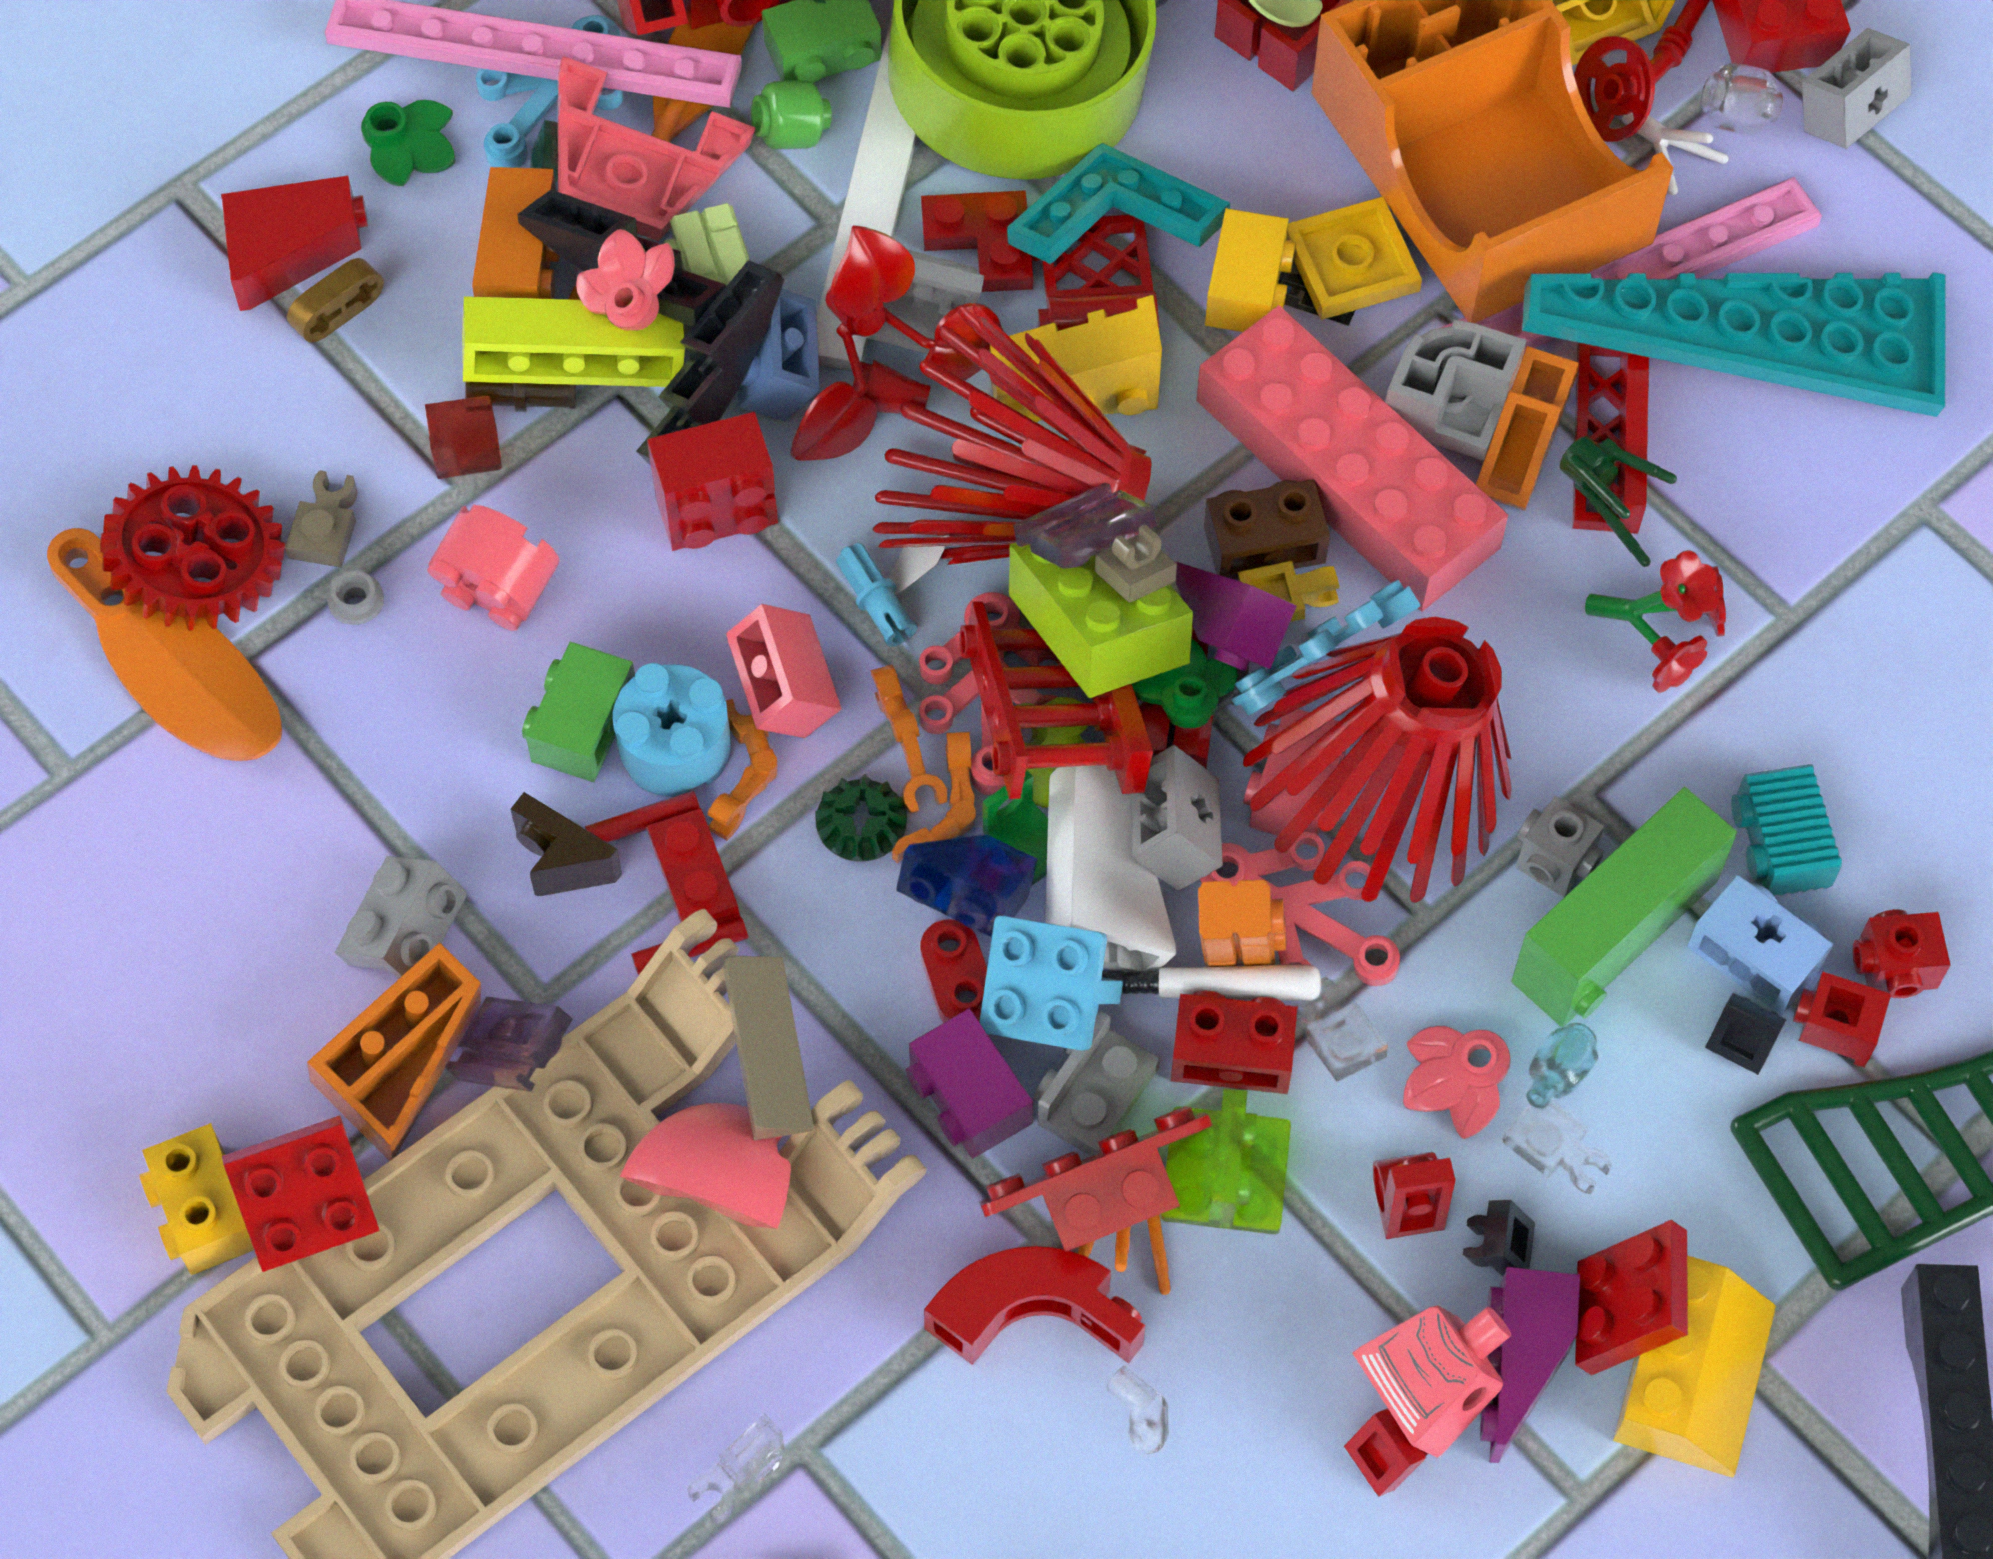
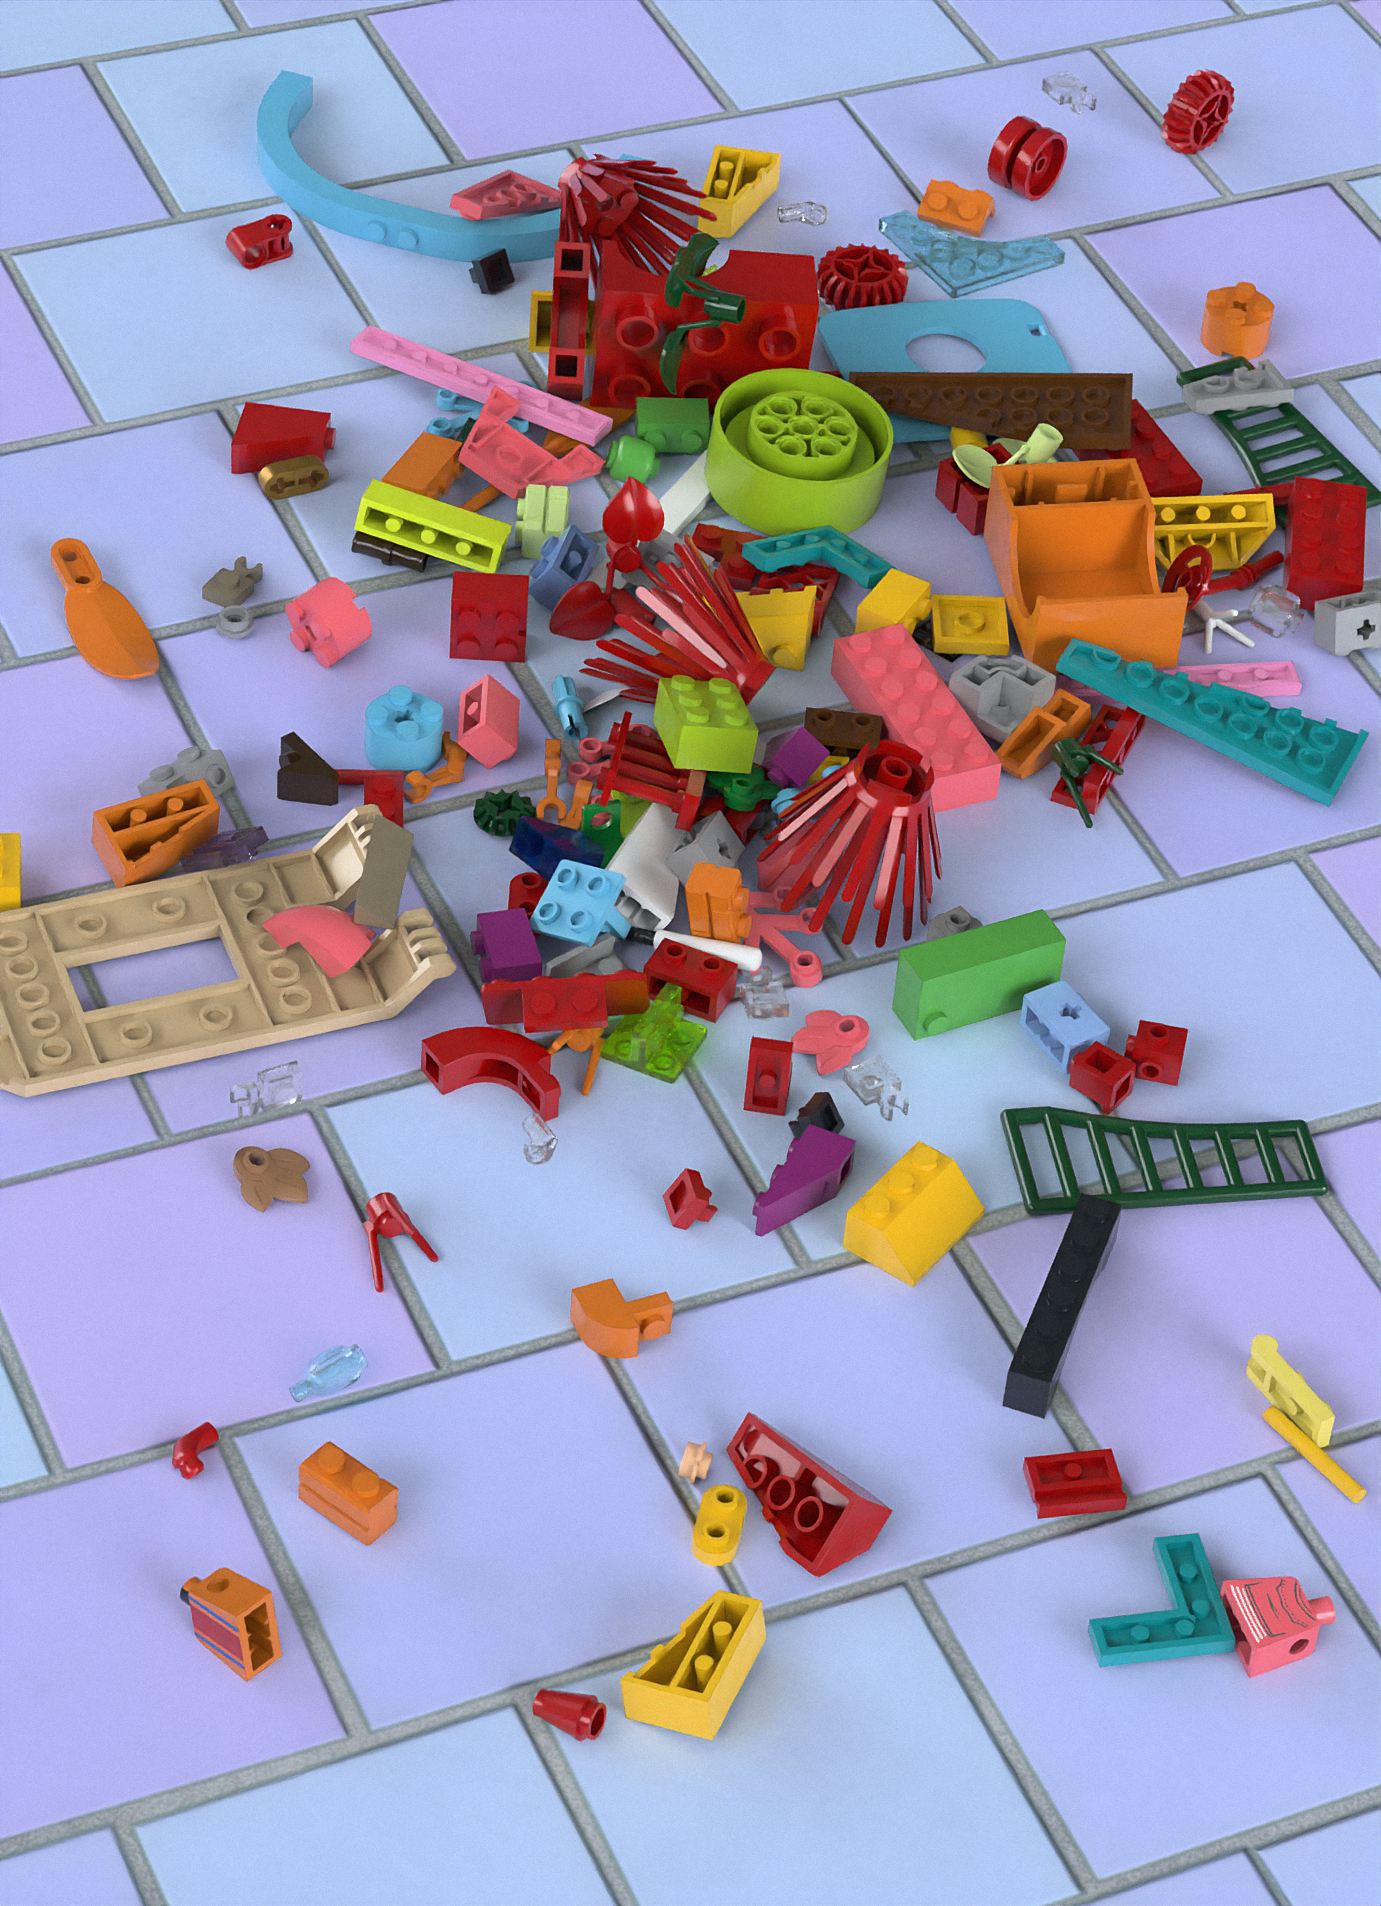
camera: 15 degrees right, 20 degrees down
red gear [100,465,285,631] -> none
red plate [222,1115,380,1272] -> none
green plate [361,99,456,186] -> none
clear red panel [425,395,502,479] -> none
black slope [517,190,726,327] -> none
bright green brick [522,641,635,783] -> none
coral plate [576,229,675,331] -> none
black slope [636,260,785,465] -> none
plate [1013,483,1157,569] -> none
dark tan tile [1095,524,1177,603] -> none
coral torso [1352,1305,1511,1458] -> none
clear light blue plant [1526,1022,1599,1109] -> none
red plate [1575,1219,1688,1376] -> none
red plant [1585,550,1726,693] -> none
black tile [1705,993,1786,1075] -> none
teal brick [1731,764,1842,896] -> none

